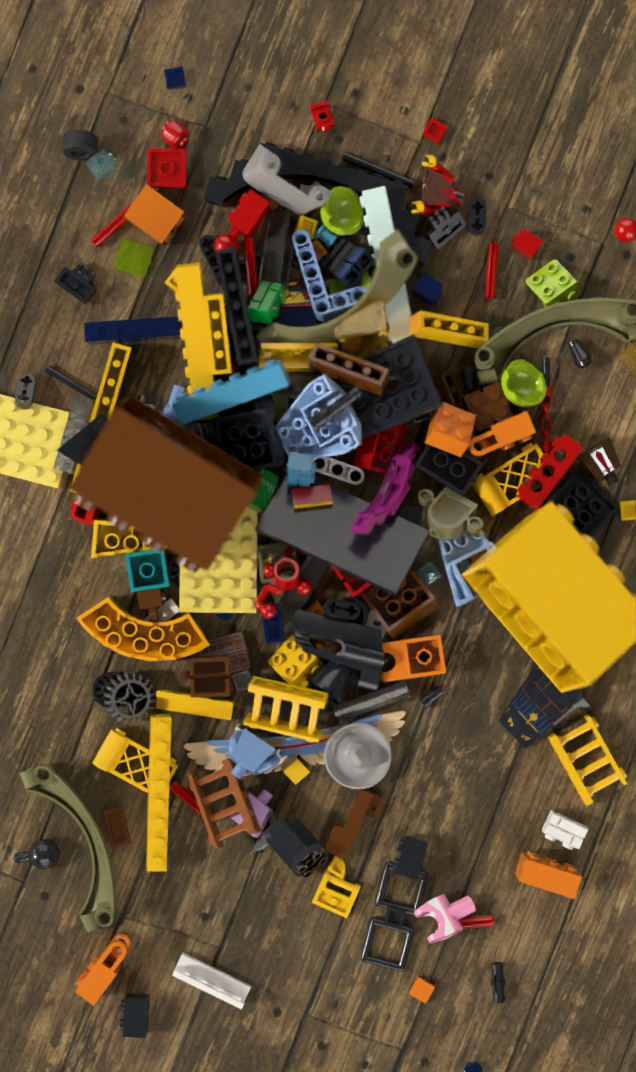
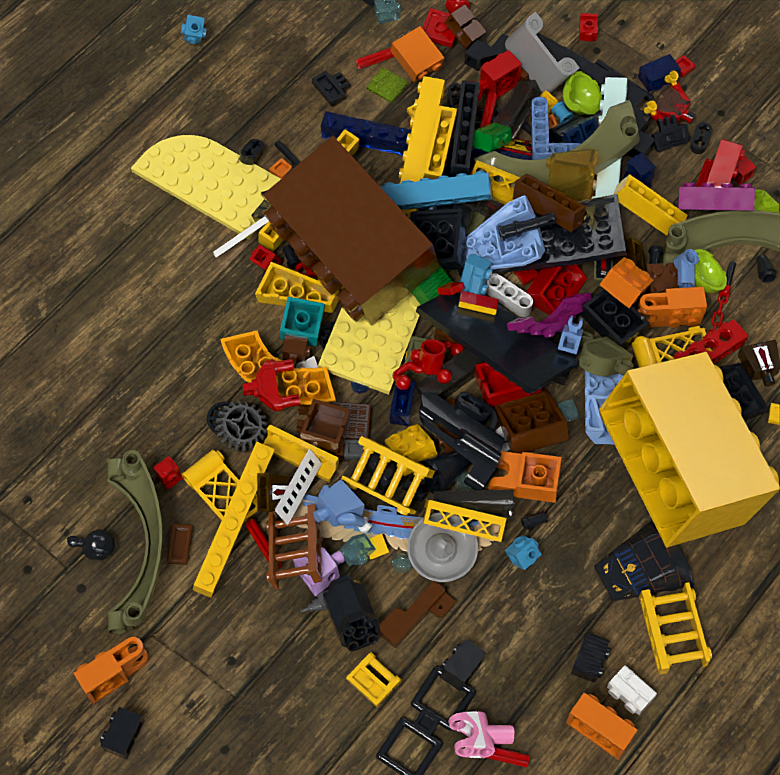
camera: 20 degrees right, 25 degrees down
white fence [172,953,251,1009] -> none
yellow tile [326,855,346,880] -> none
none -> red brick [153,456,183,490]
none -> white sticker [213,217,269,257]
none -> red connector [242,359,300,412]
none -> dark brown torso [257,473,293,512]
none -> orange tile [269,158,294,179]
none -> white sticker [275,448,322,525]
none -> clear light blue brick [339,533,376,567]
none -> clear light blue piece [391,553,412,573]
none -> yellow fence [423,500,507,542]
none -> red tile [437,282,465,295]
none -> reddish brown piece [444,5,486,49]
none -> dark azure brick [505,535,542,570]
none -> medium blue brick [558,315,583,354]
none -> black brick [571,632,612,683]
none -> clear blue brick [638,54,681,93]
none -> medium blue piece [674,249,699,288]
none -> magenta brick [679,182,755,211]
none -> brick [707,138,745,187]

